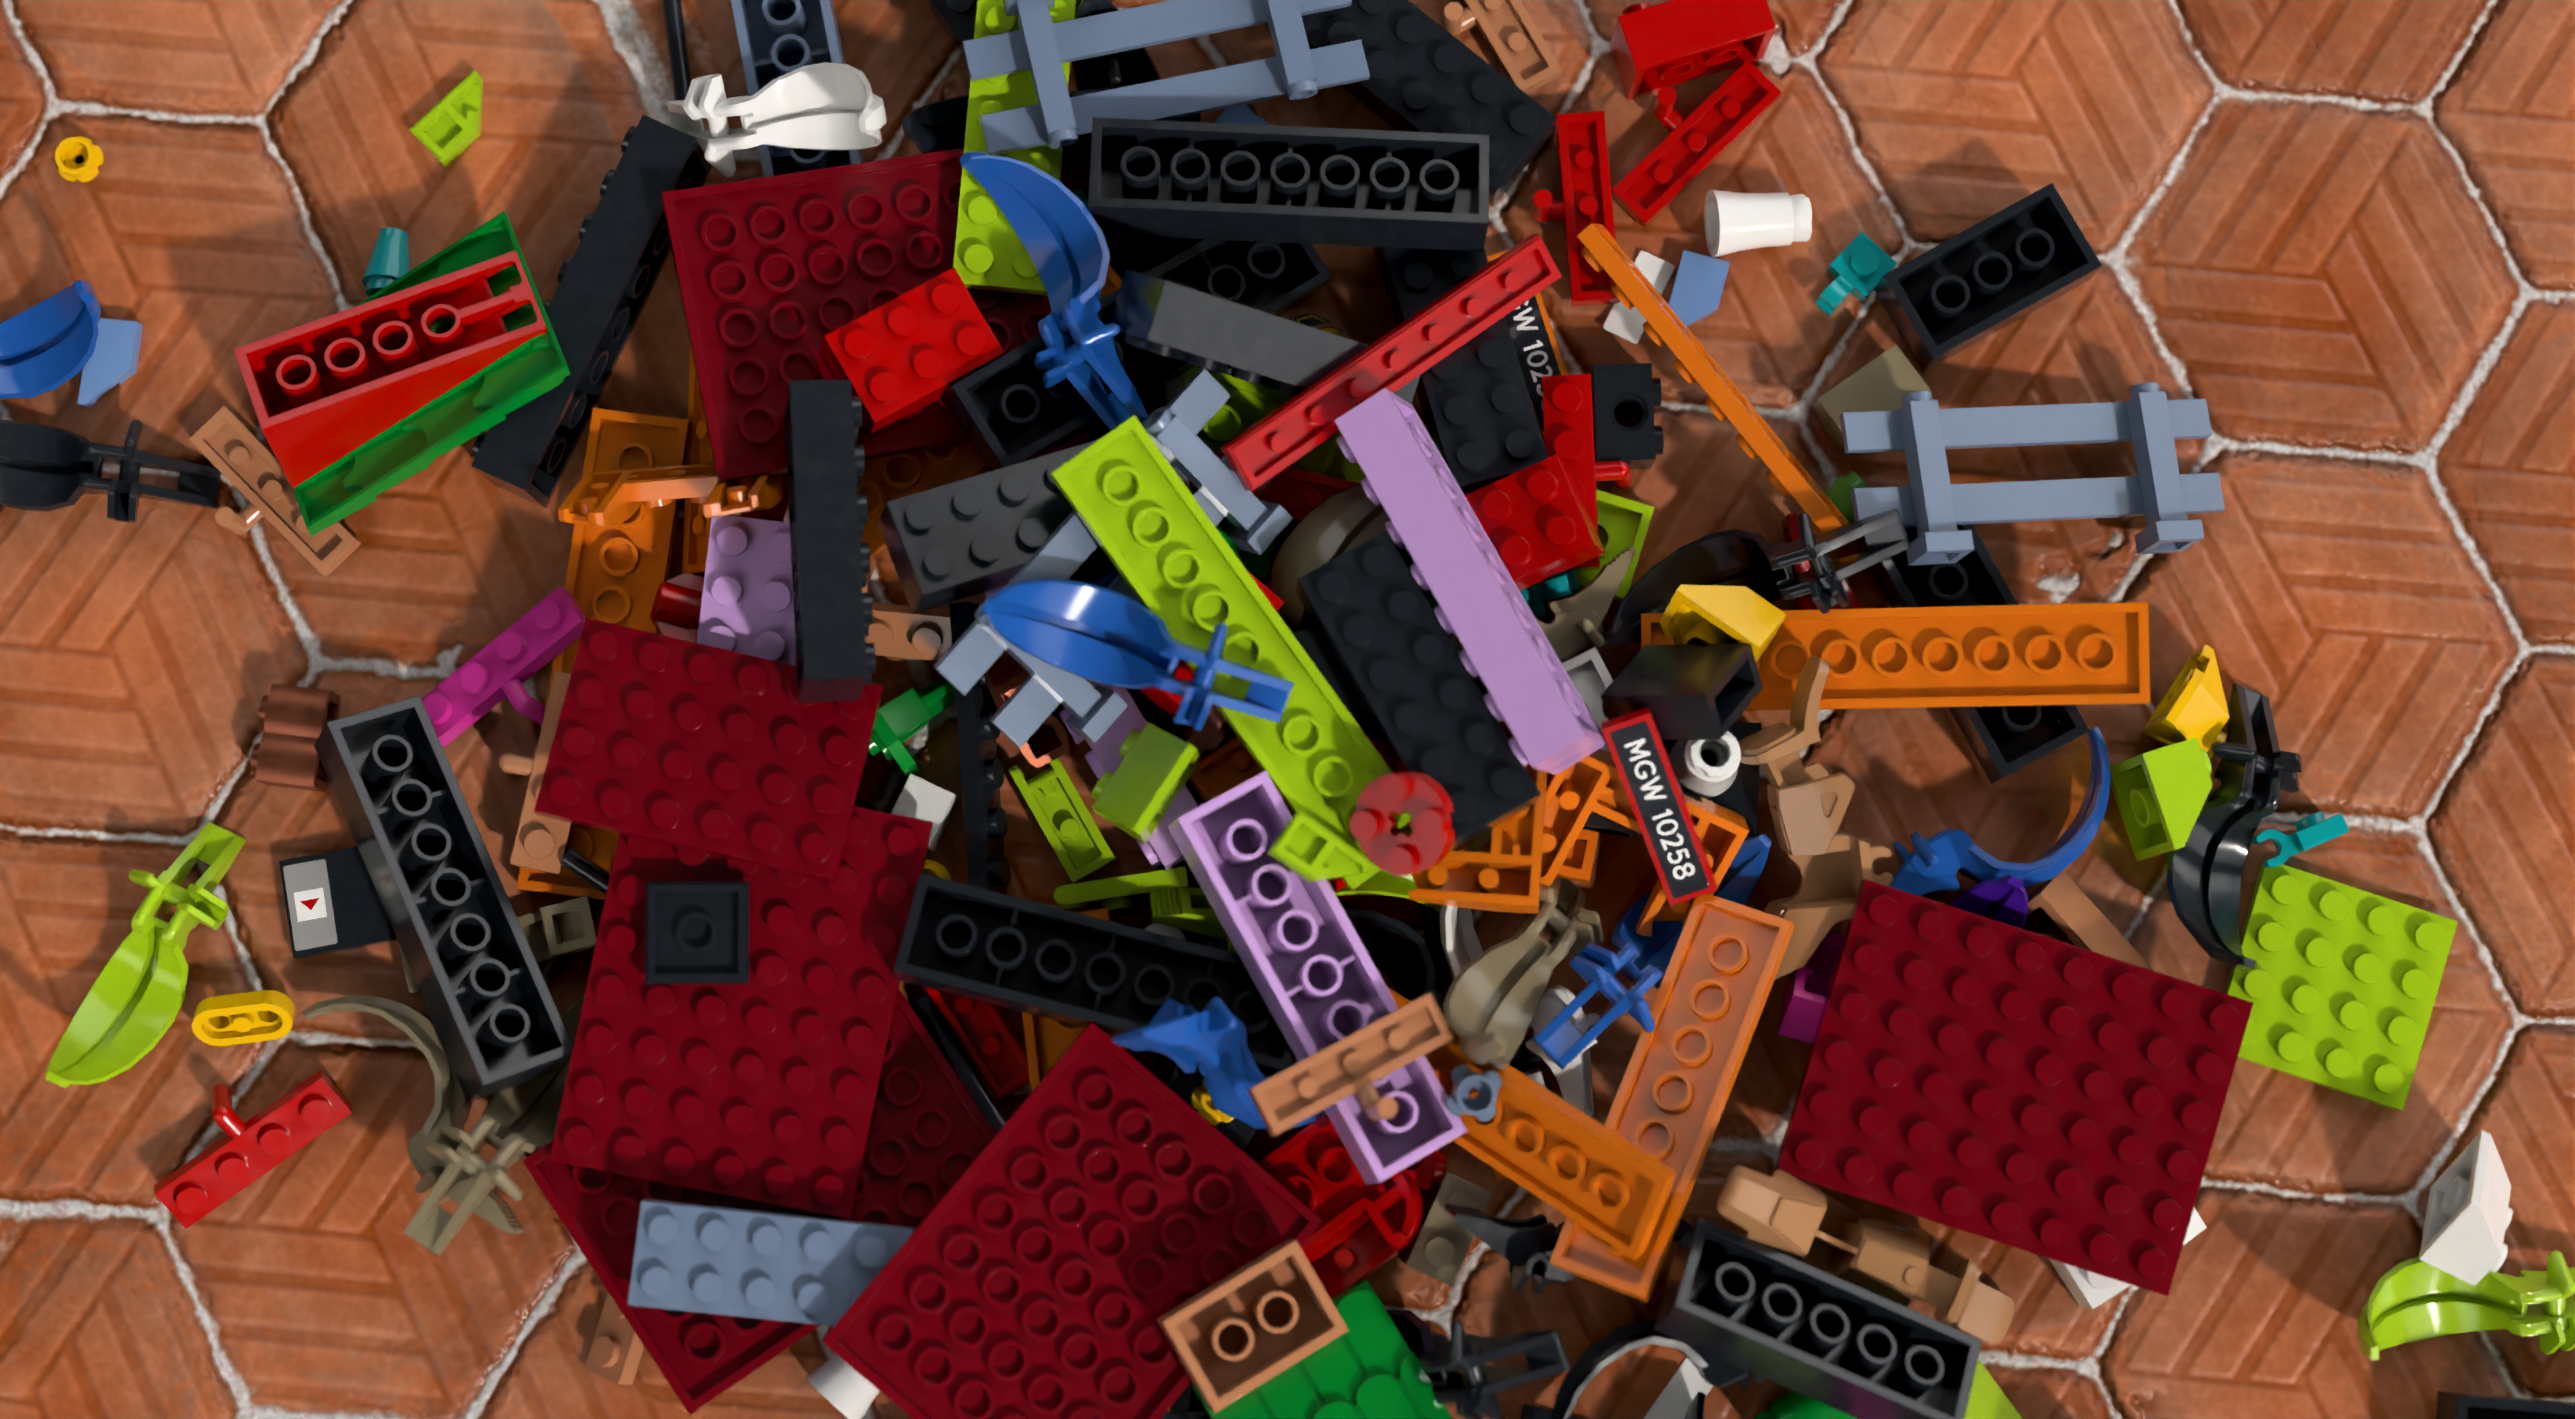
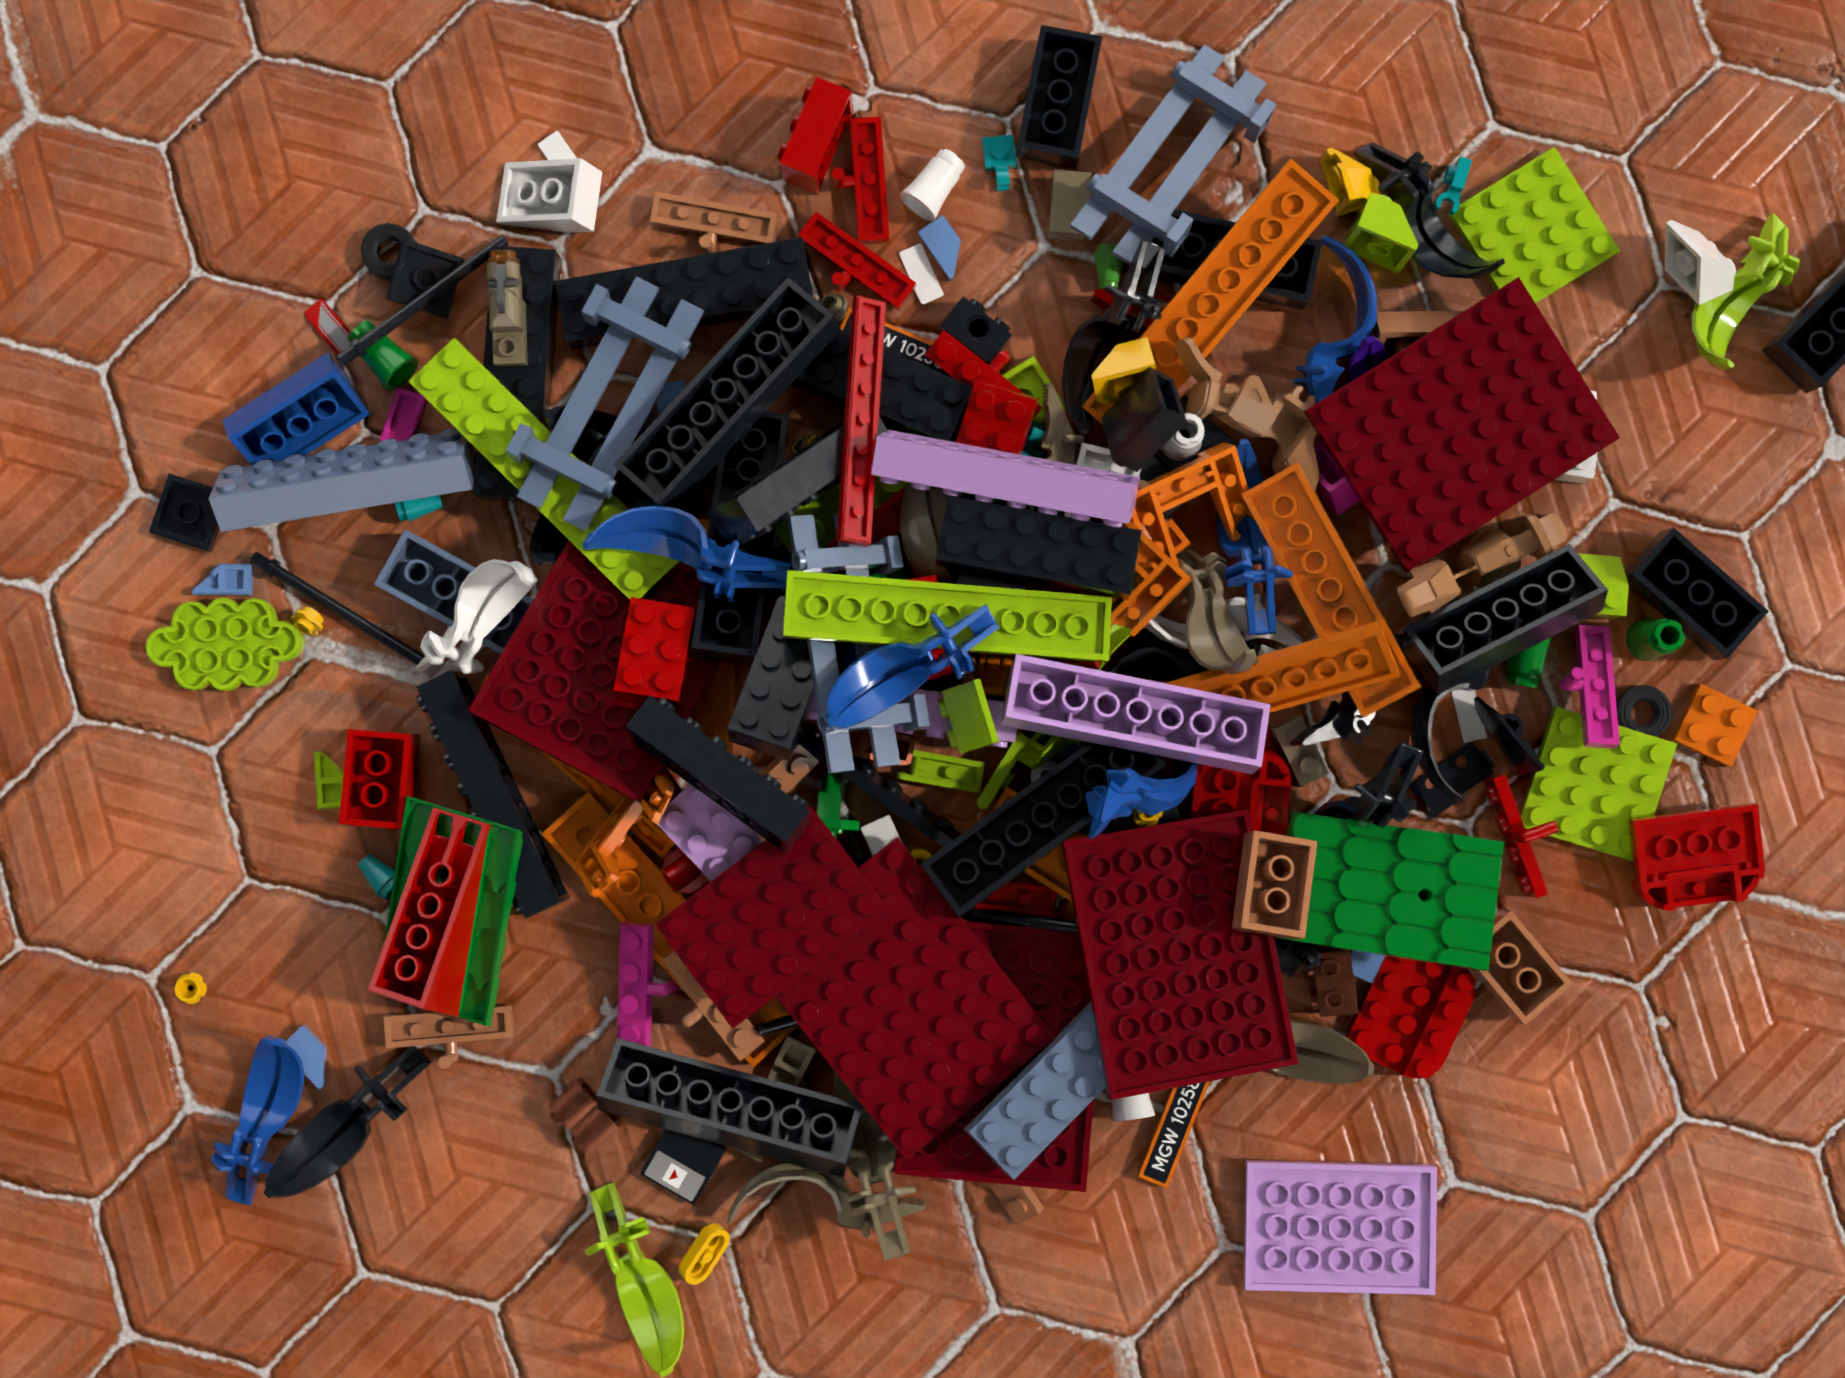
camera: 55 degrees left, 5 degrees up
red plate [154,1069,352,1229] -> none
black tile [645,882,750,984] -> none
nougat plate [1247,992,1455,1136] -> none
lime tile [1267,809,1376,883] -> none
red plate [1350,771,1455,877] -> none
sand blue plate [1445,1065,1502,1121] -> none
orange plate [1577,223,1849,534] -> none
tile [1601,707,1718,906] -> none
none -> red brick [339,729,420,829]
none -> dark tan plate [820,293,848,322]

